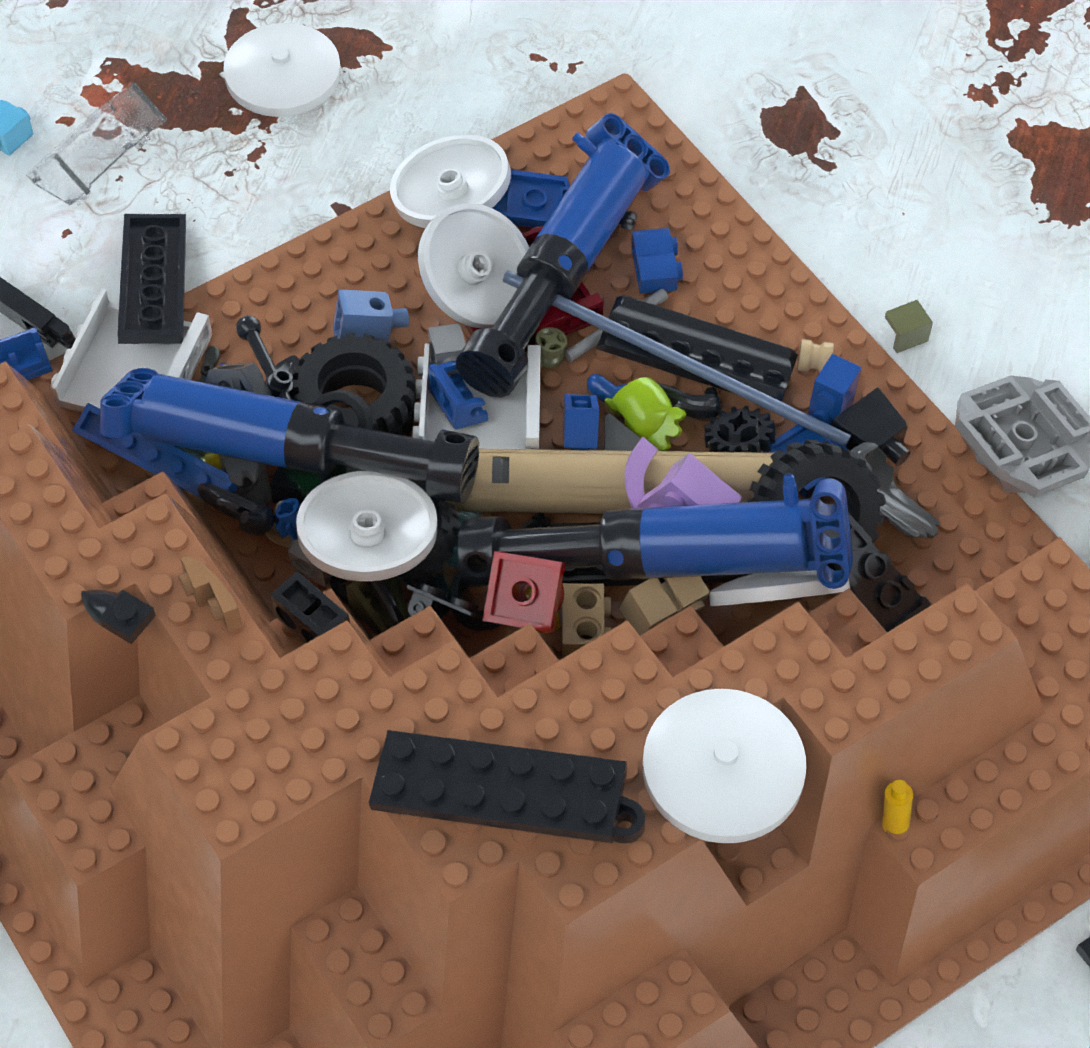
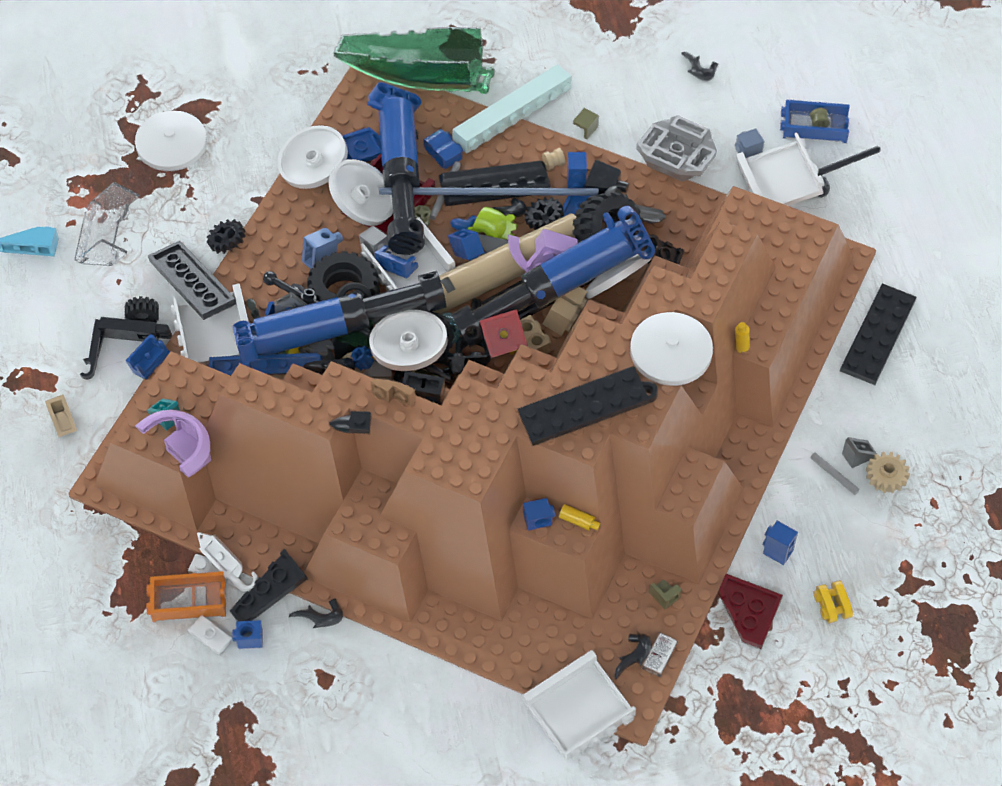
camera: 30 degrees left, 0 degrees up
none -> black tyre [125,296,159,323]
none -> black gear [206,219,246,254]
none -> clear green windscreen [334,27,495,94]
none -> light aqua brick [452,64,572,154]
none -> blue brick [523,498,555,531]
none -> yellow cylinder [559,504,601,531]

